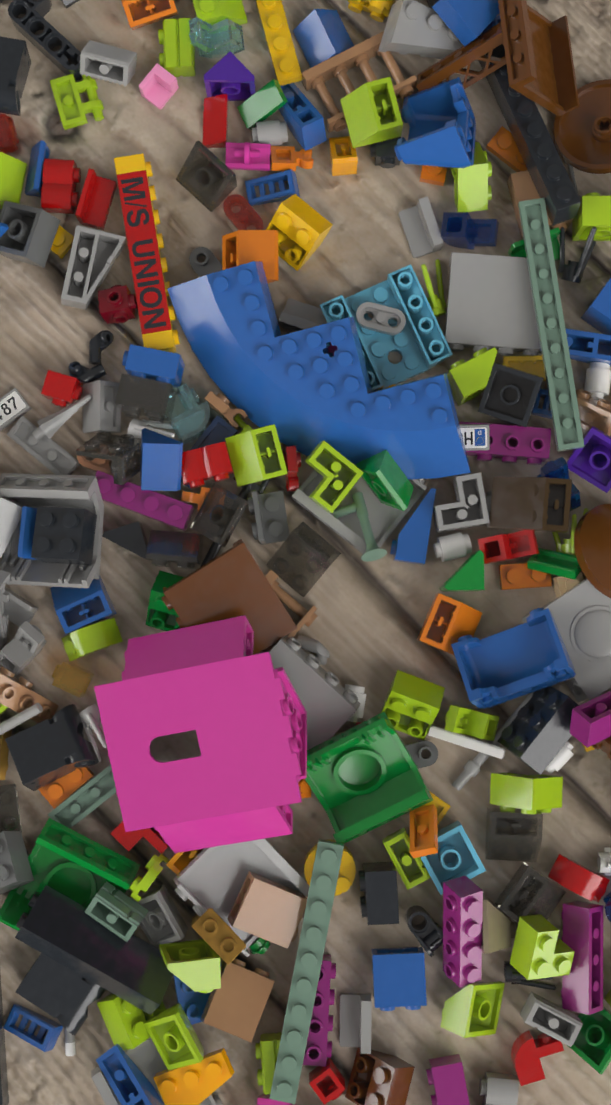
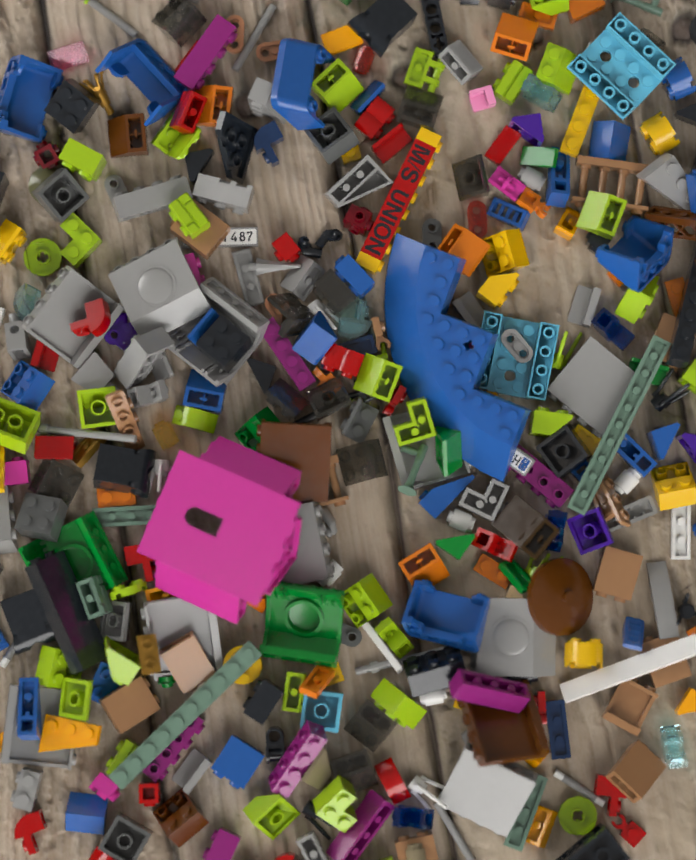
camera: 30 degrees right, 0 degrees up
none -> clear smoke slope [396,85,444,132]
none -> yellow slope [476,273,520,310]

